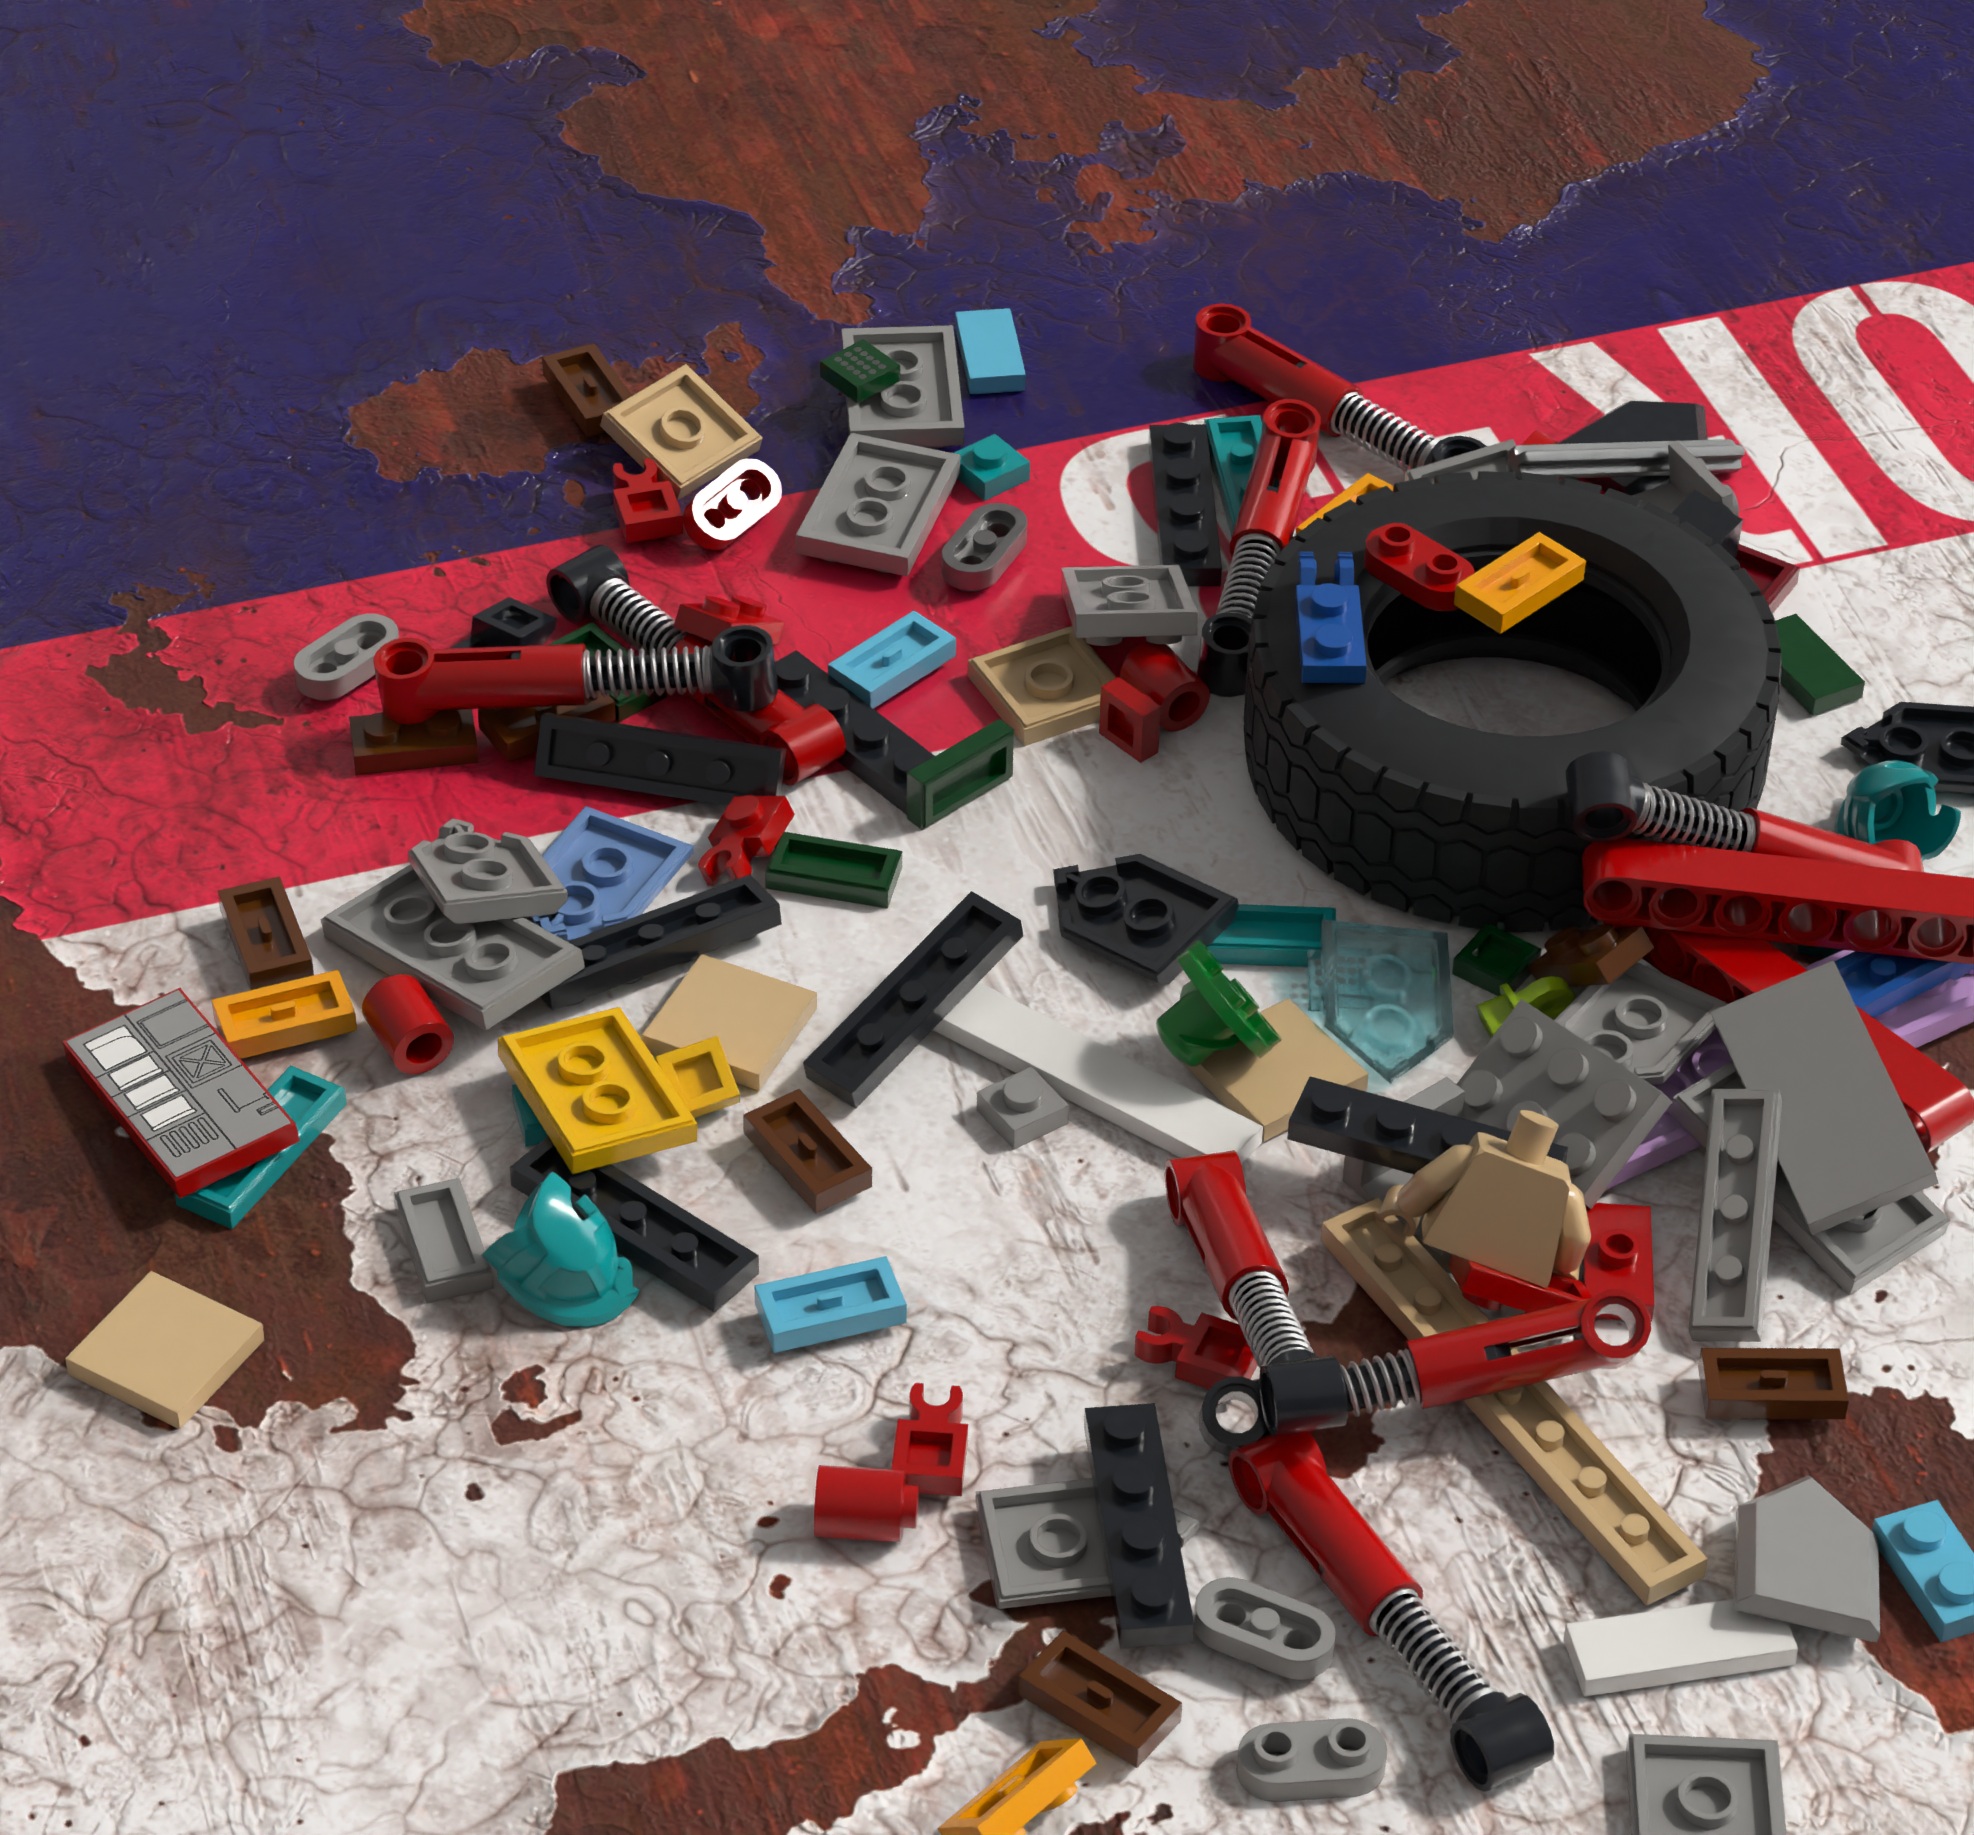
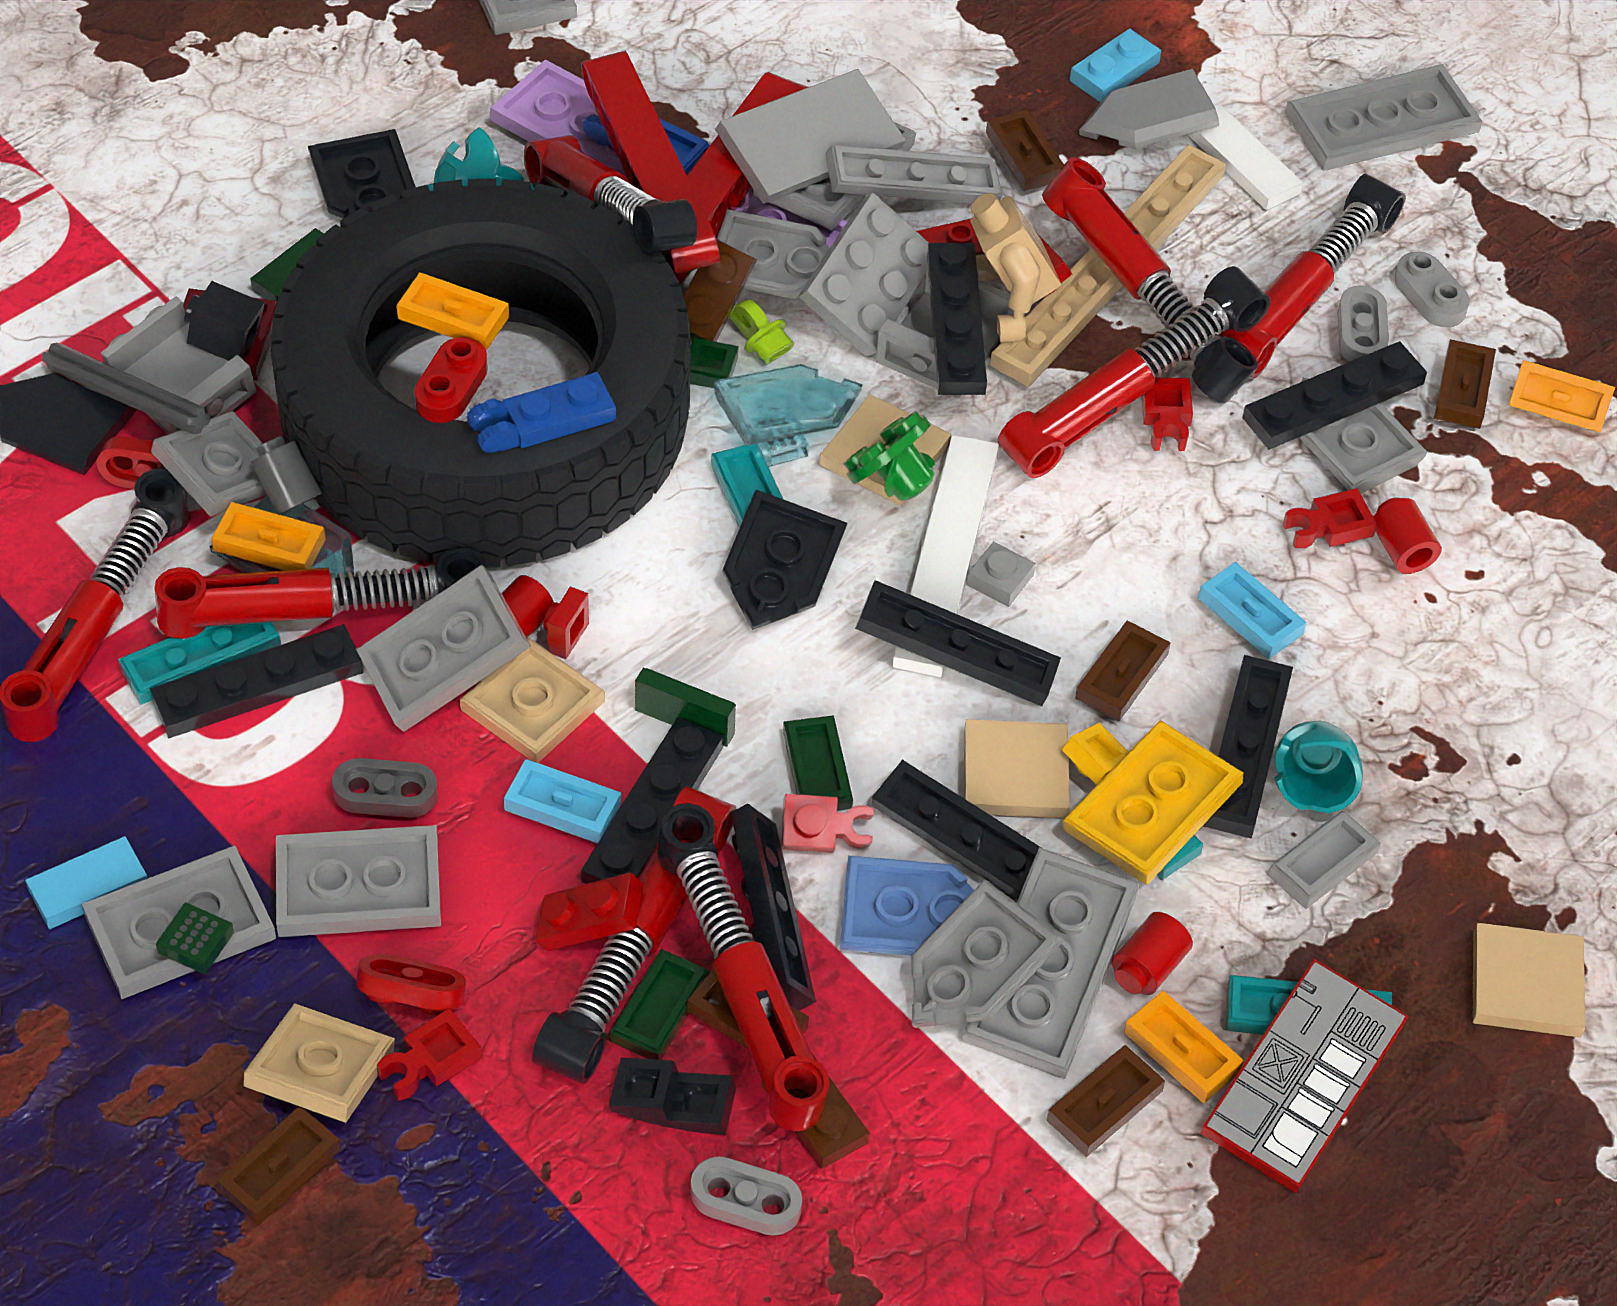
camera: 115 degrees left, 10 degrees up
teal plate [954,434,1030,501] -> none

